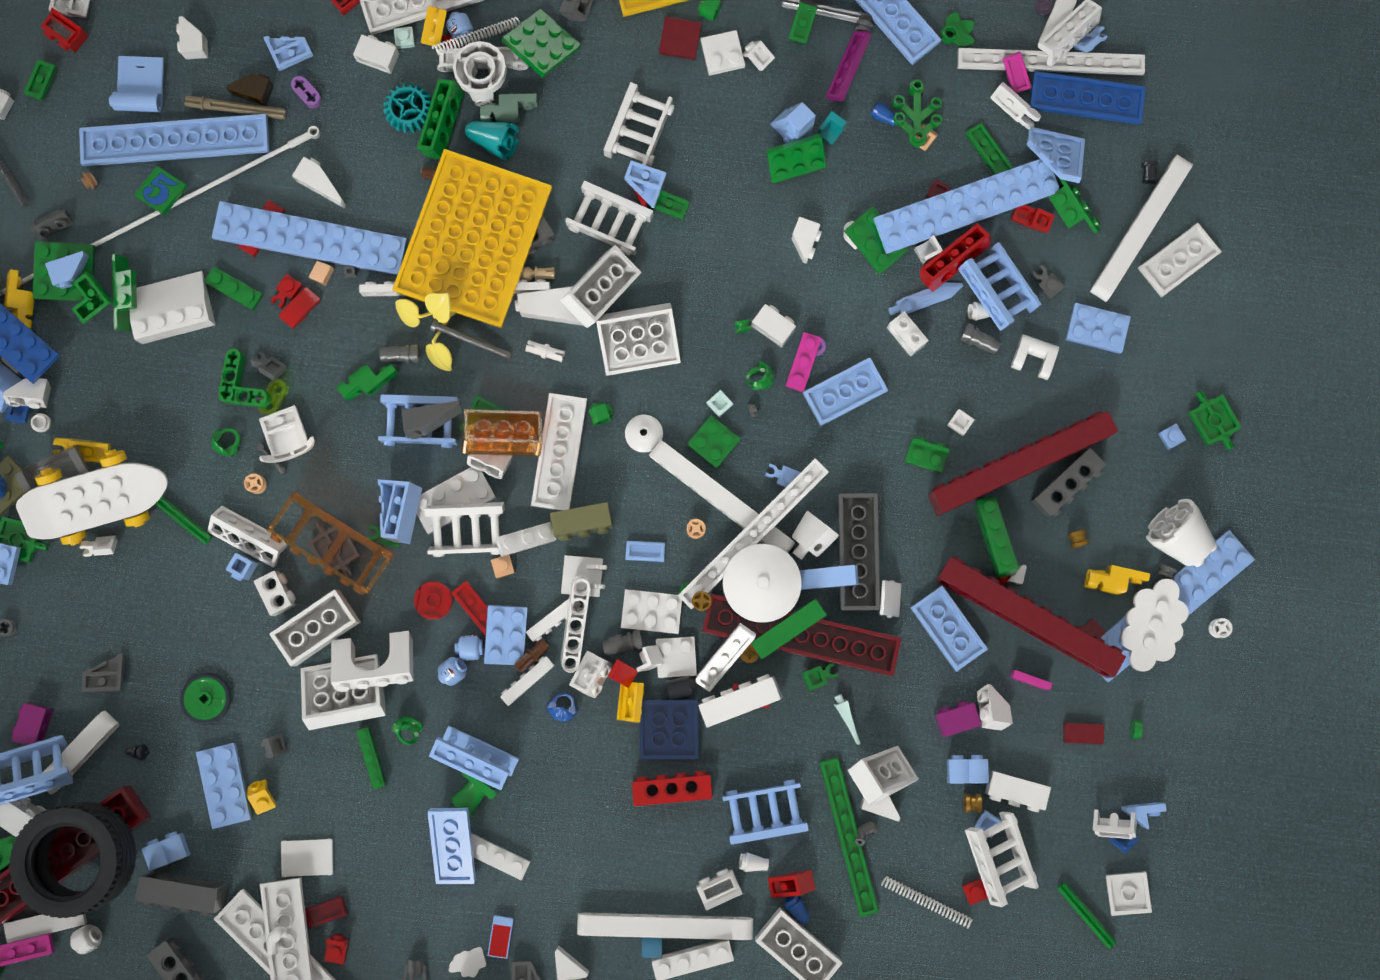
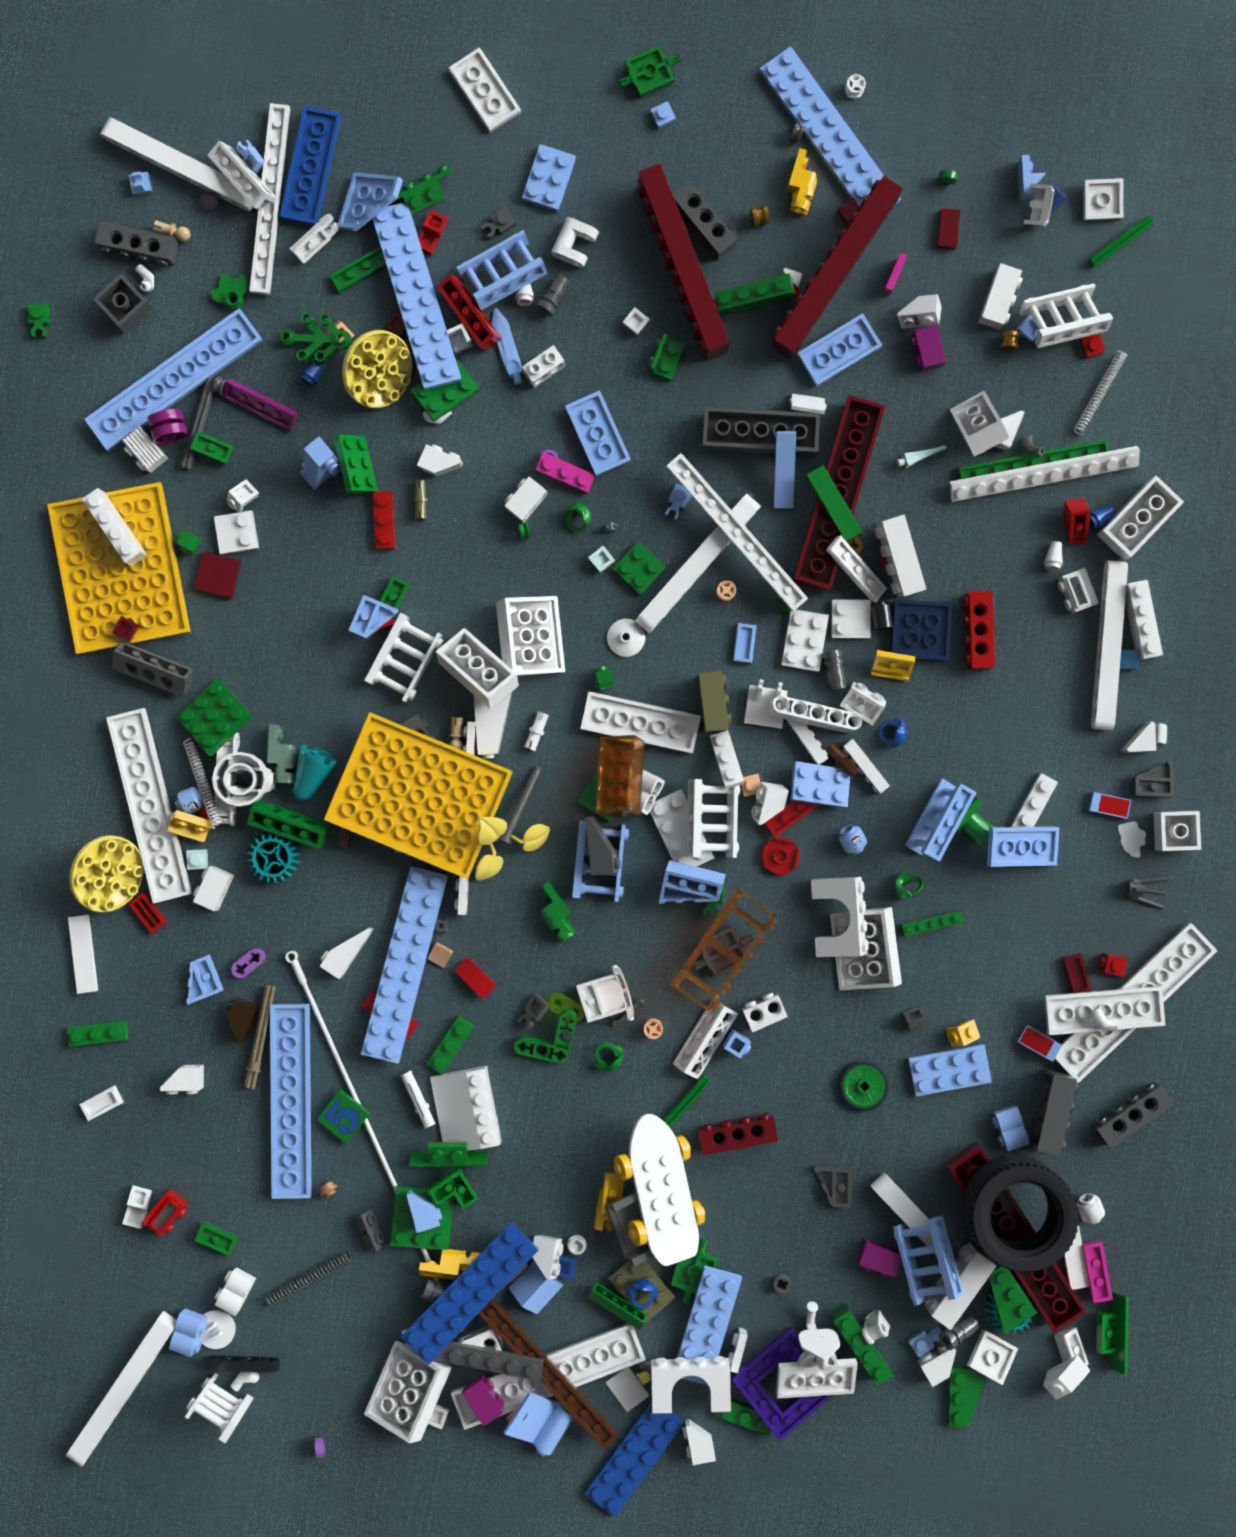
camera: 90 degrees left, 5 degrees up
white plate [80,536,118,557] -> none
light blue door [109,56,164,112] -> none
black hair [125,744,150,761] -> none
white brick [270,589,361,666] -> none
red plate [271,274,303,309] -> none
white piece [281,838,333,878] -> none
dark grey axle [379,344,421,363] -> none
light blue head [455,635,484,661] -> none
white fence [604,82,675,167] -> none
red slope [607,659,638,688] -> none
white panel [636,645,664,672] -> none
pearl gold wheel [692,591,711,611] -> none
light blue fence [722,780,809,845] -> none
white dish [723,544,801,622] -> none
white torso [792,511,839,560] -> none
green plate [801,663,838,691] -> none
teal panel [817,111,847,145] -> none
light blue brick [946,755,989,784] -> none
dark pink tile [1002,51,1031,93] -> none
white beam [1090,154,1193,302] -> none
white plate [1120,579,1189,671] -> none
black bush [1141,161,1159,184] -> none
white cone [1146,499,1218,567] -> none
none -> light yellow bracket [342,330,412,408]
none -> red plate [373,491,396,550]
none -> white pin [400,1070,436,1129]
none -> olive pin [413,480,428,520]
none -> dark red brick [697,1113,778,1156]
none -> white slope [752,782,789,825]
none -> white plate [950,446,1140,502]
none -> red tile [1018,1025,1062,1062]

